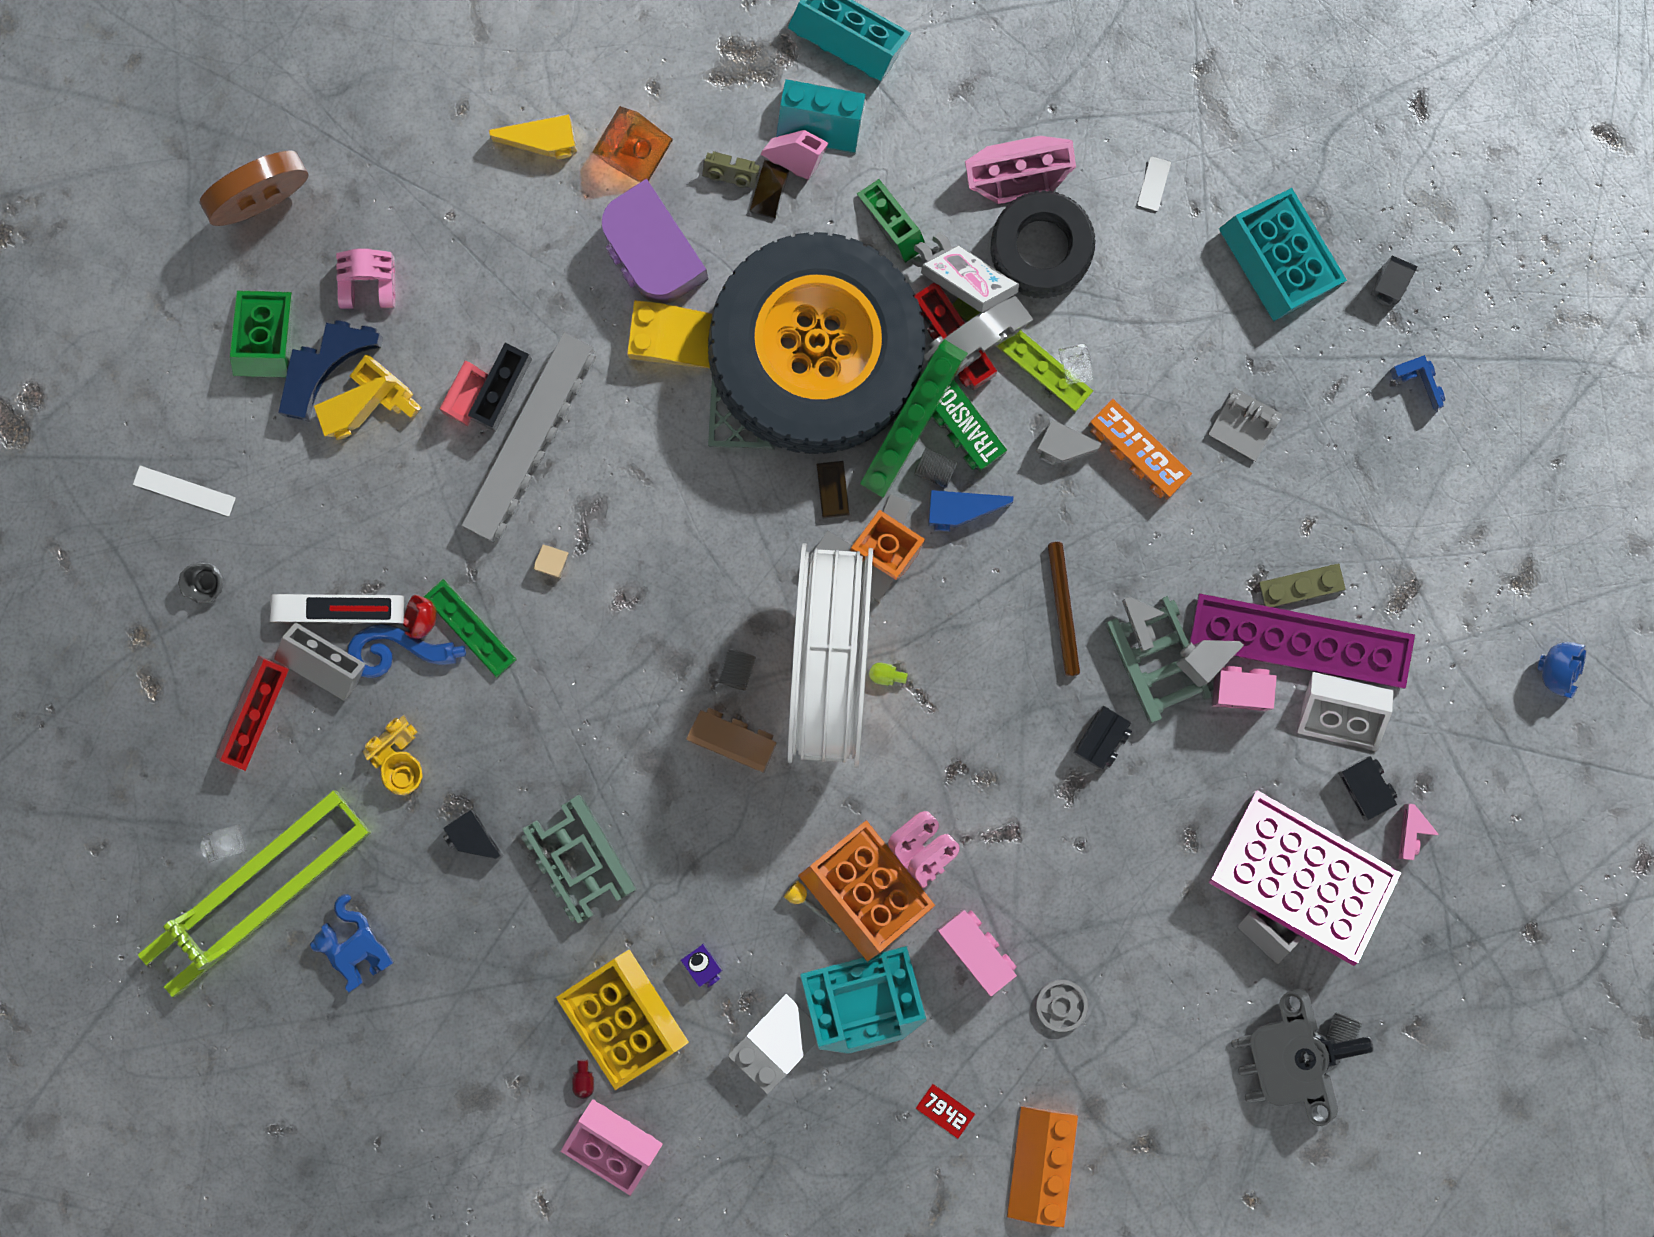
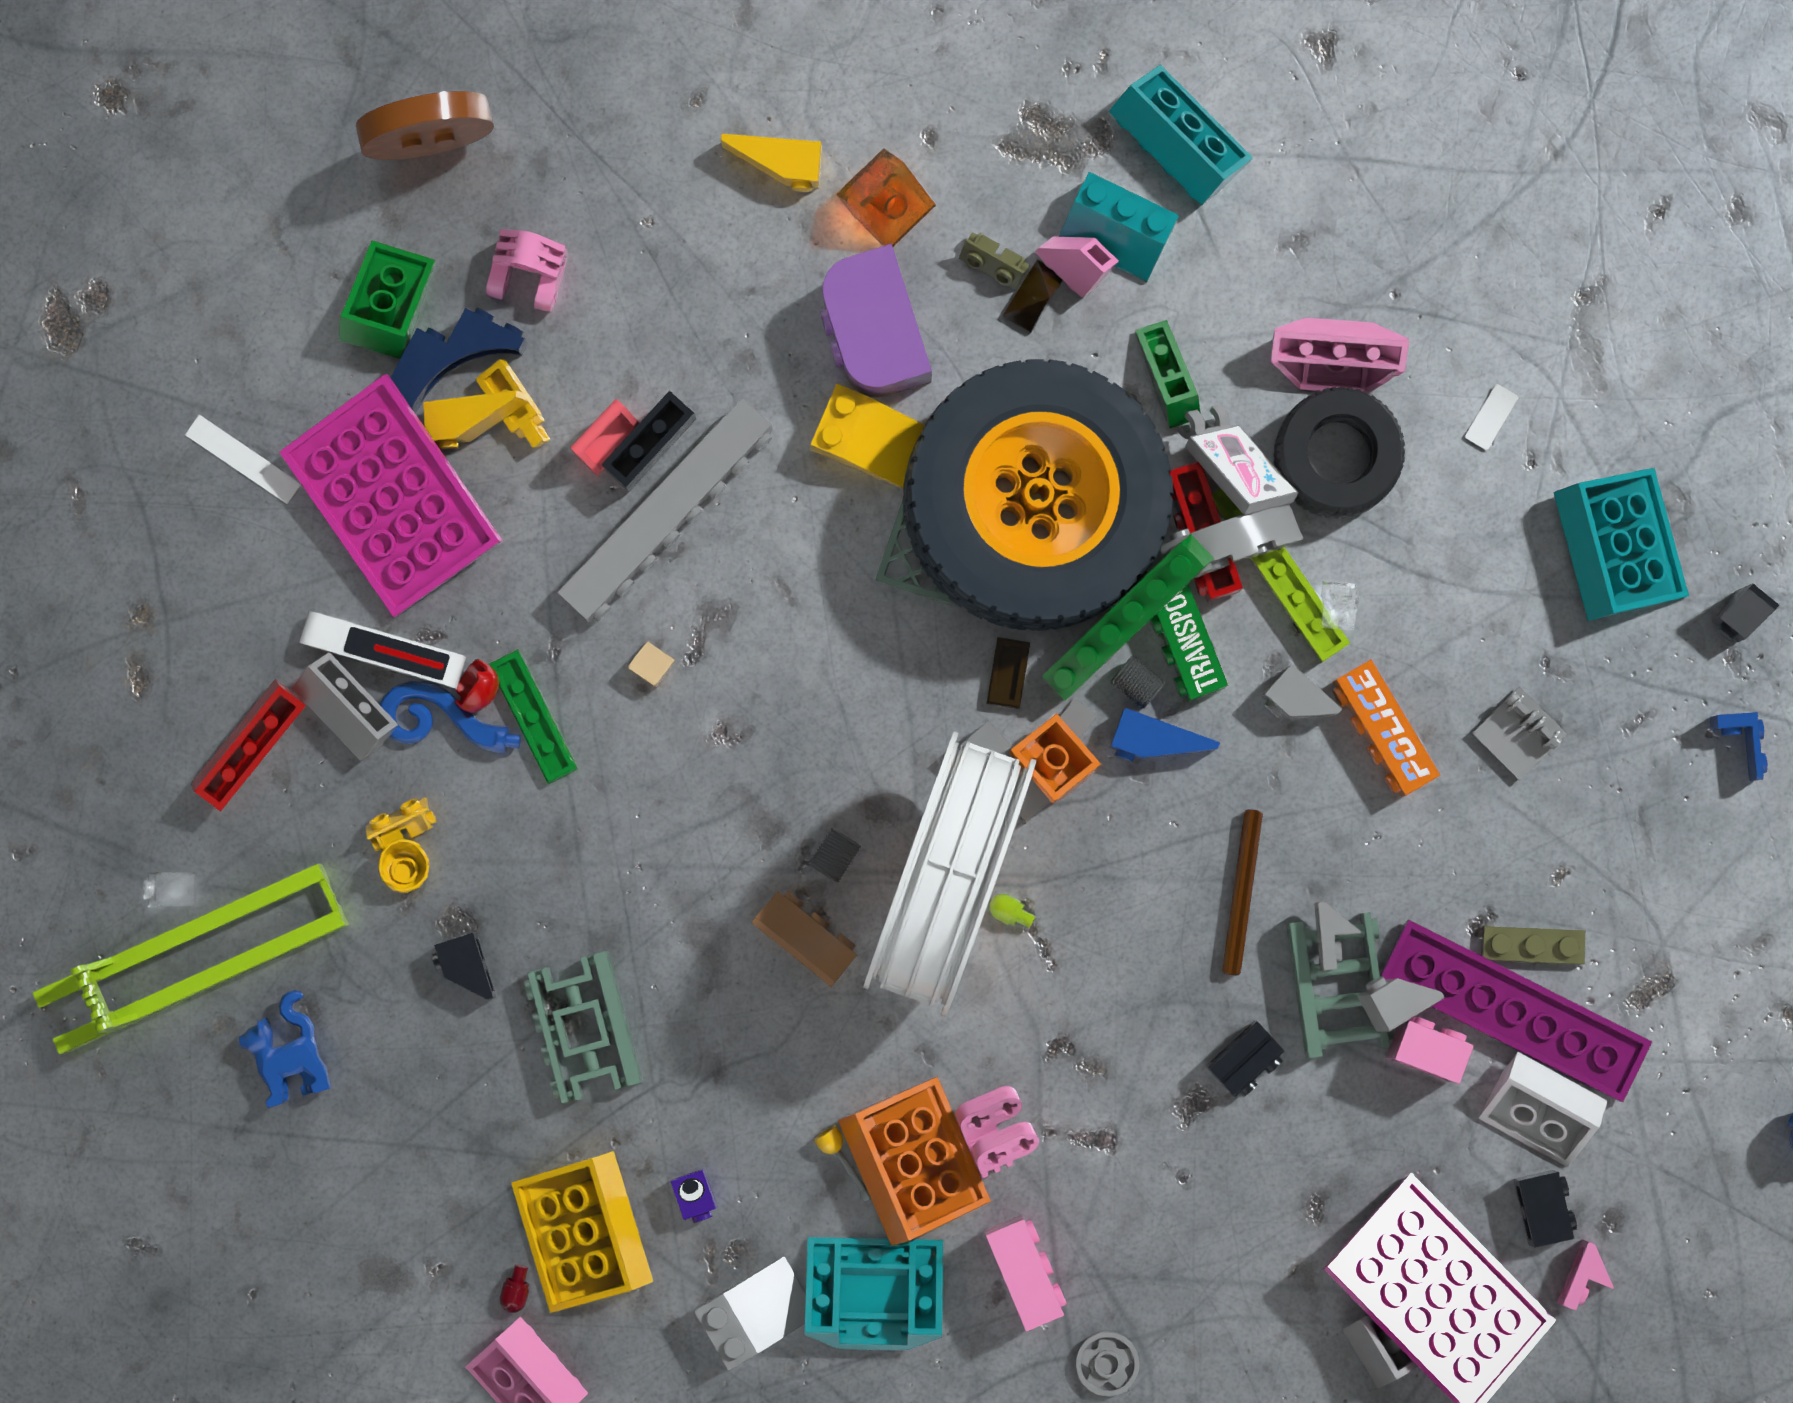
camera: 15 degrees right, 0 degrees up
dark grey hair [178,561,224,603] -> none
none -> dark pink plate [279,374,503,617]

